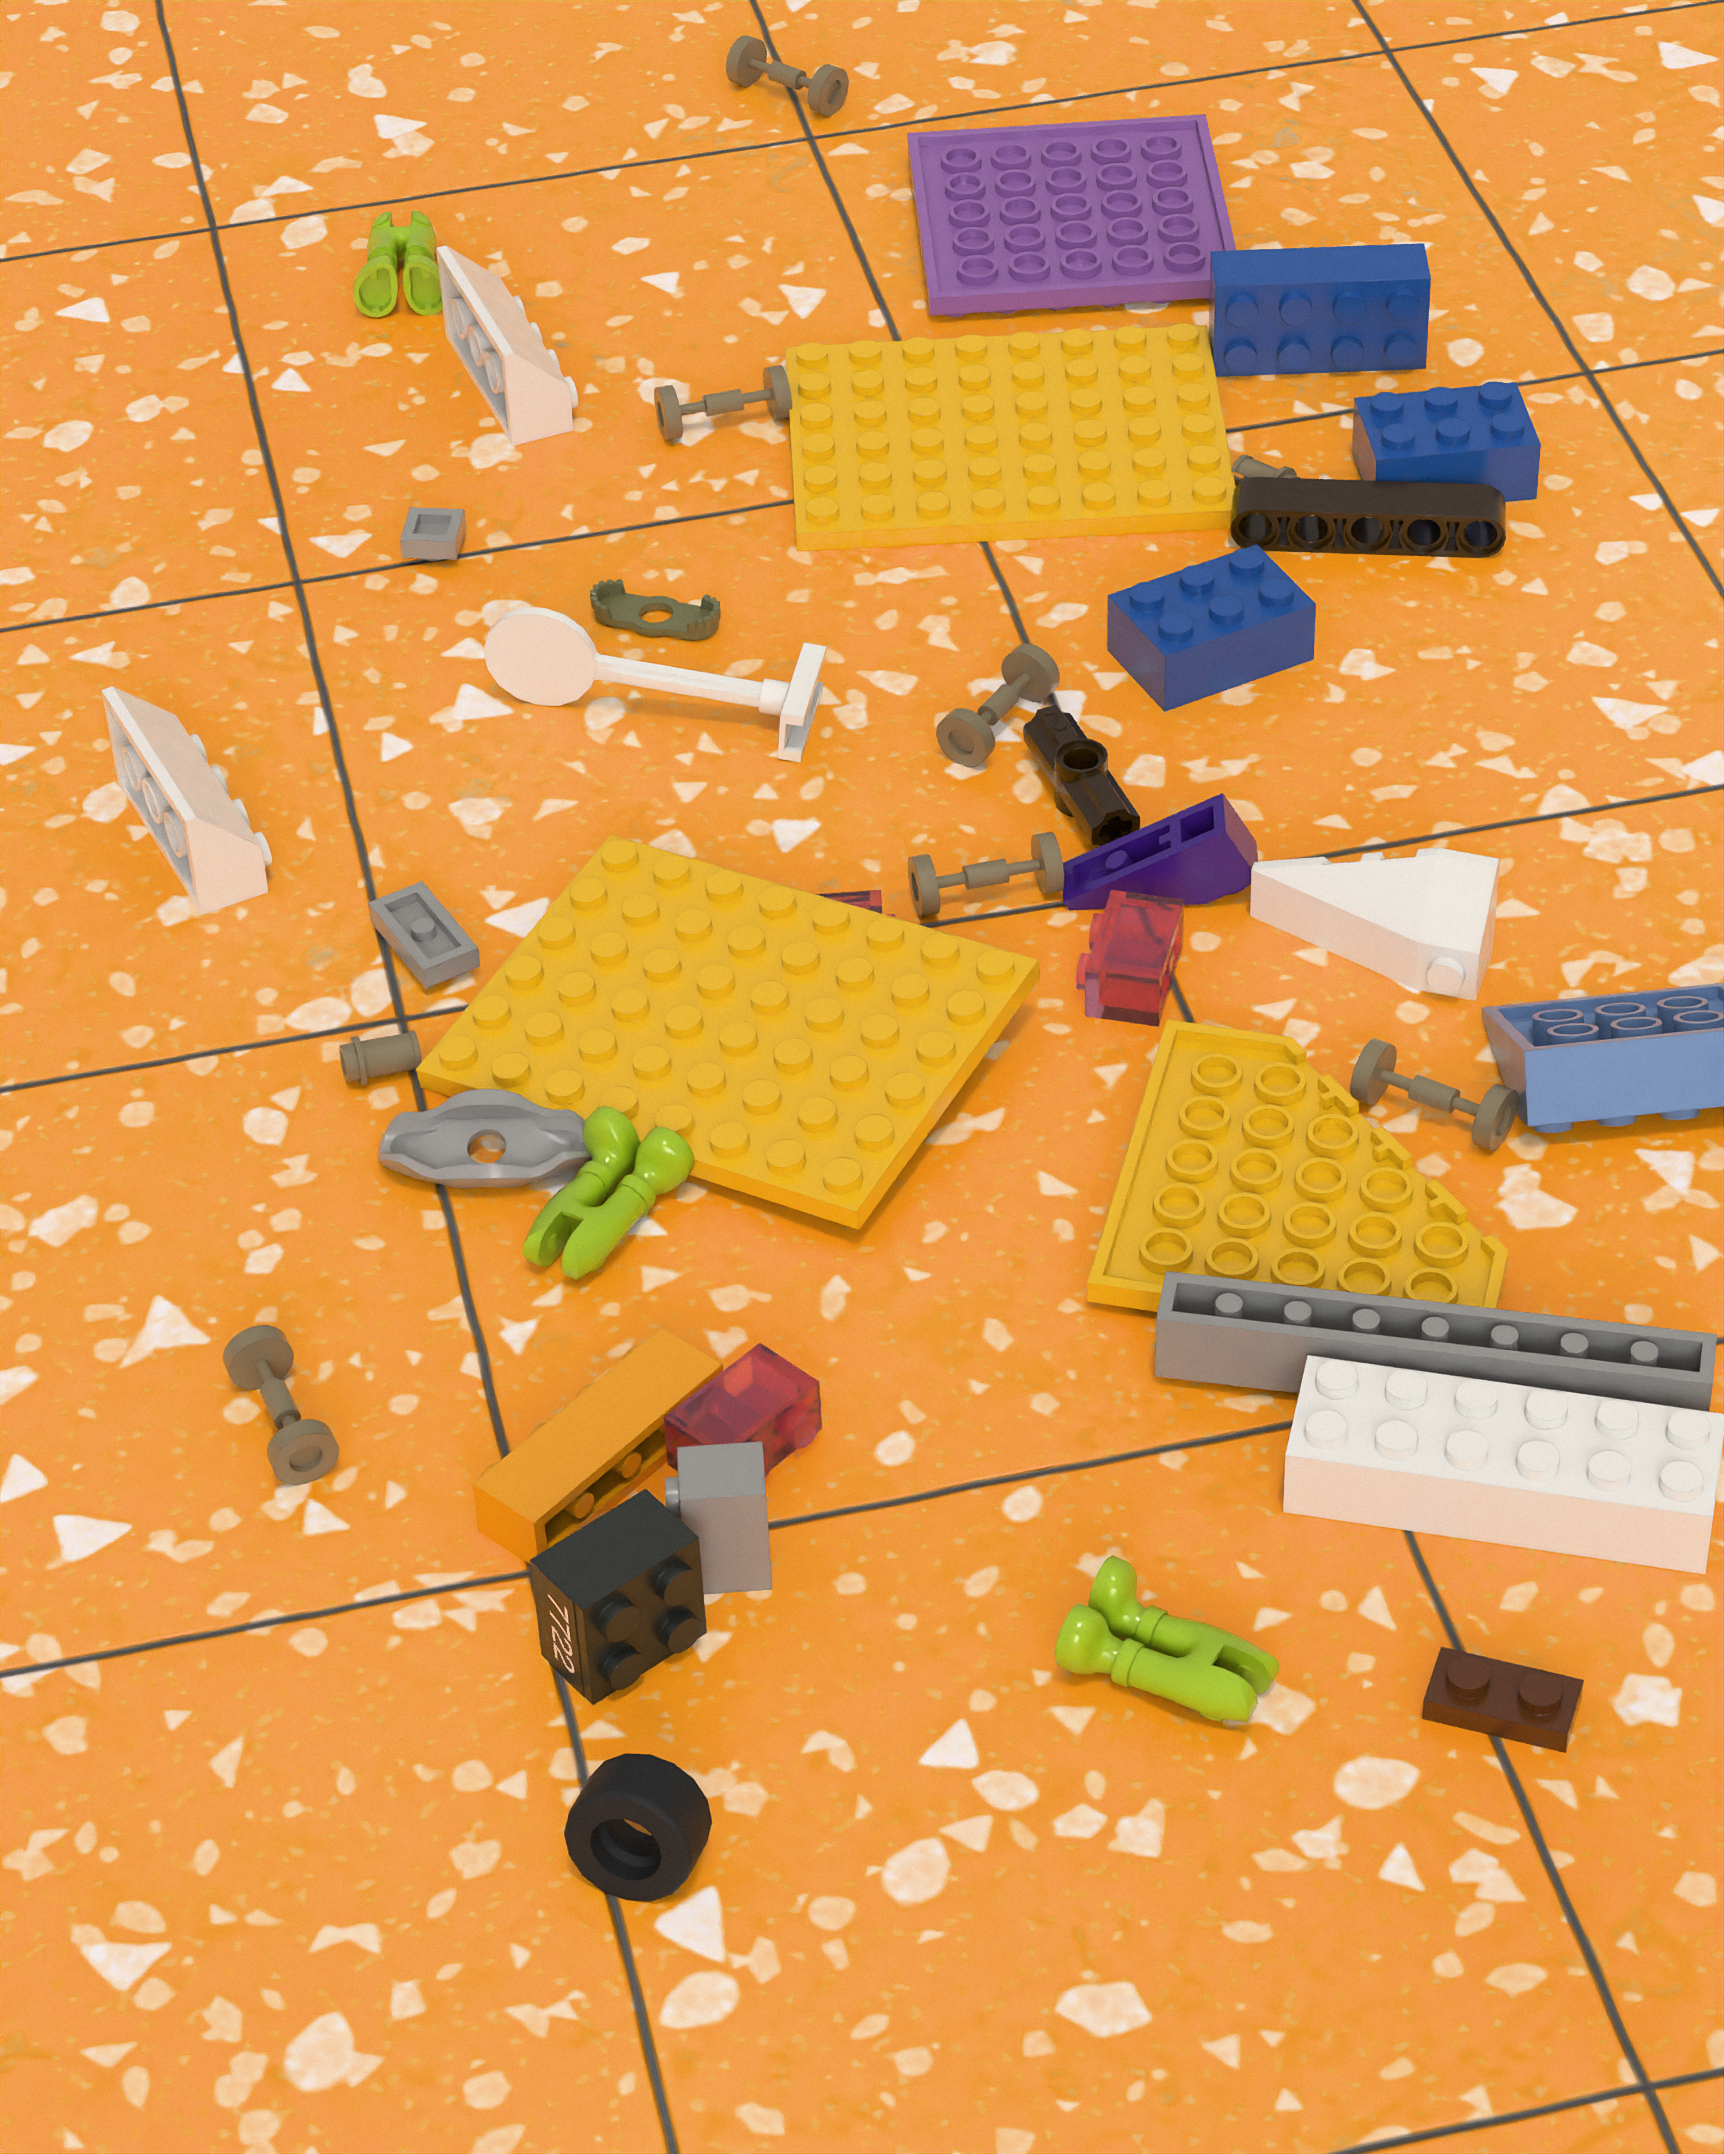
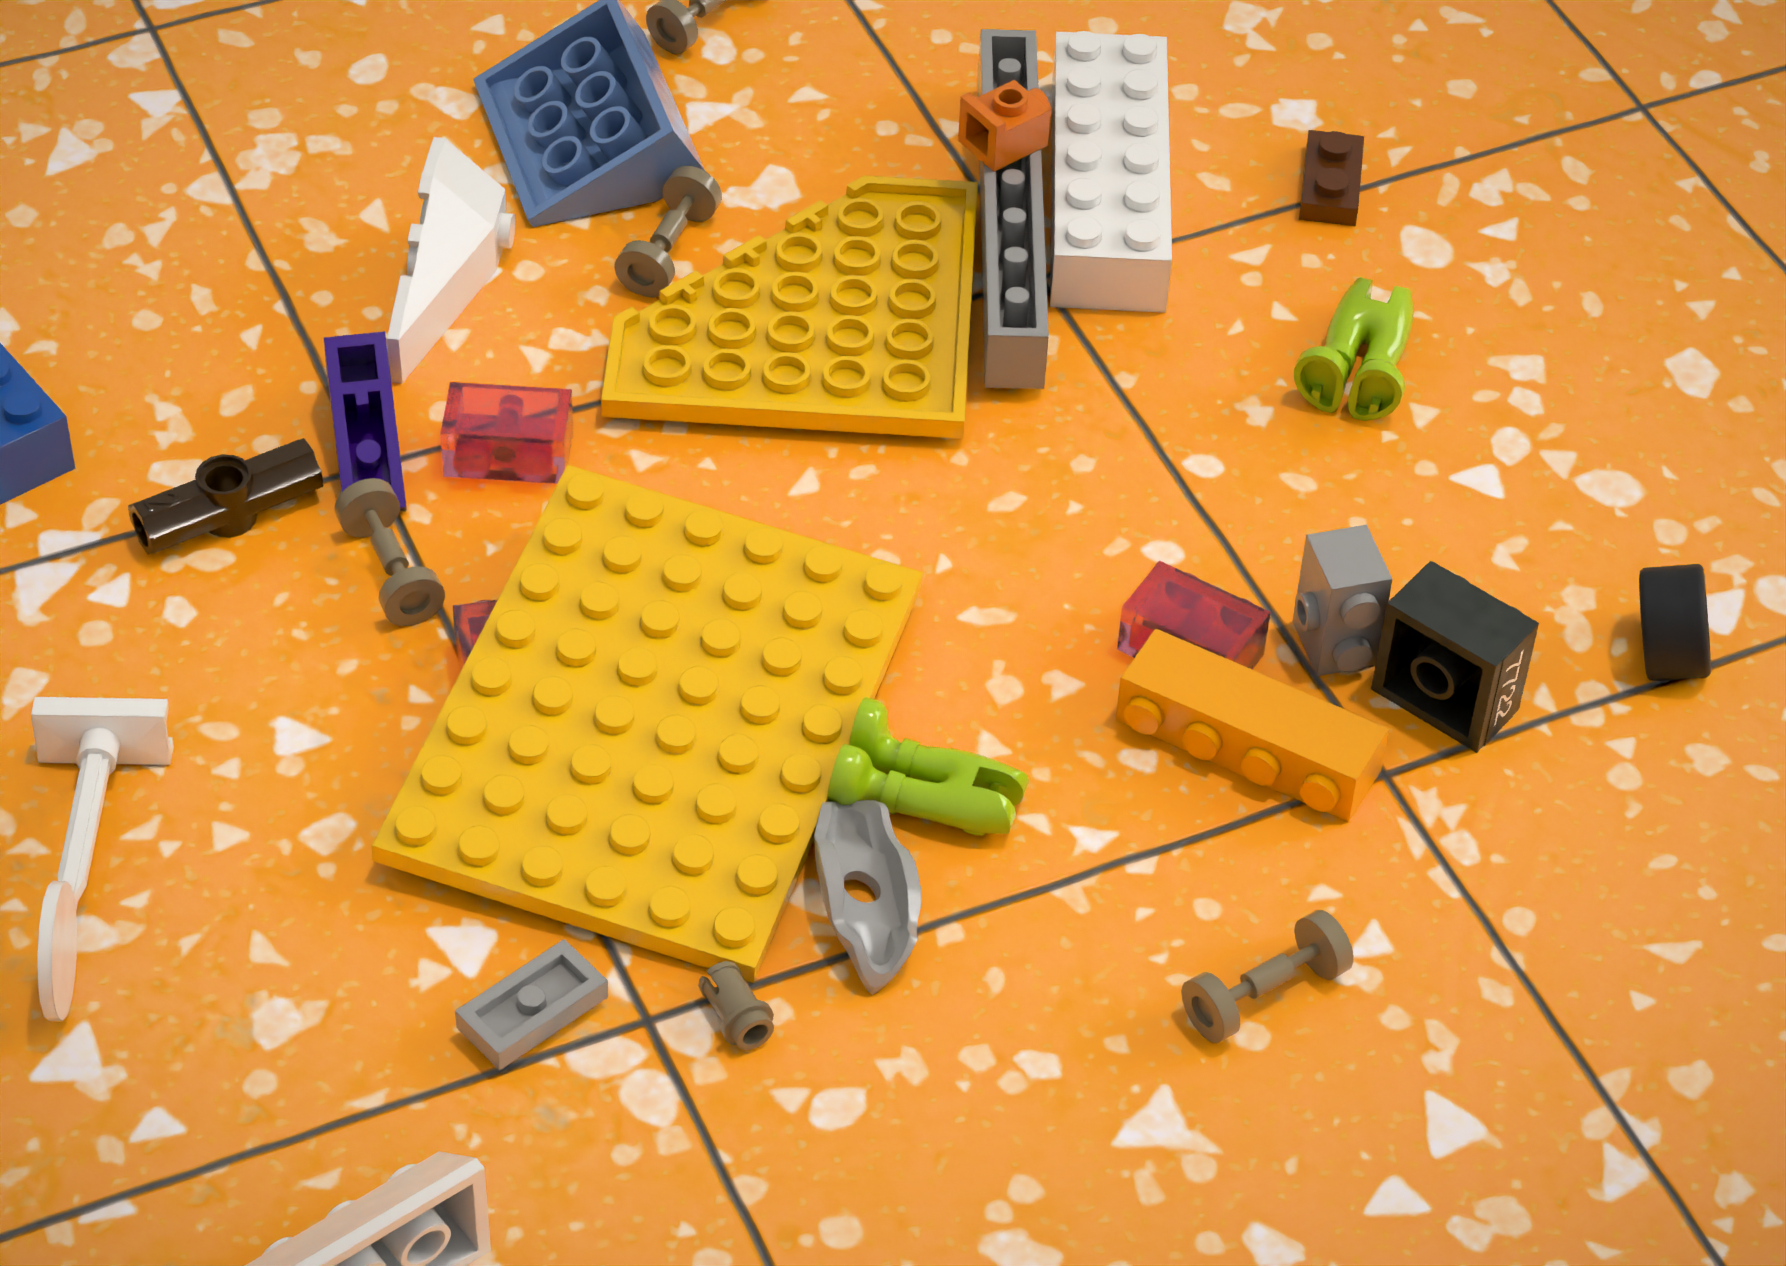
camera: 105 degrees left, 5 degrees up
dark tan wheel [936,643,1060,767] -> none
none -> orange brick [958,80,1051,172]

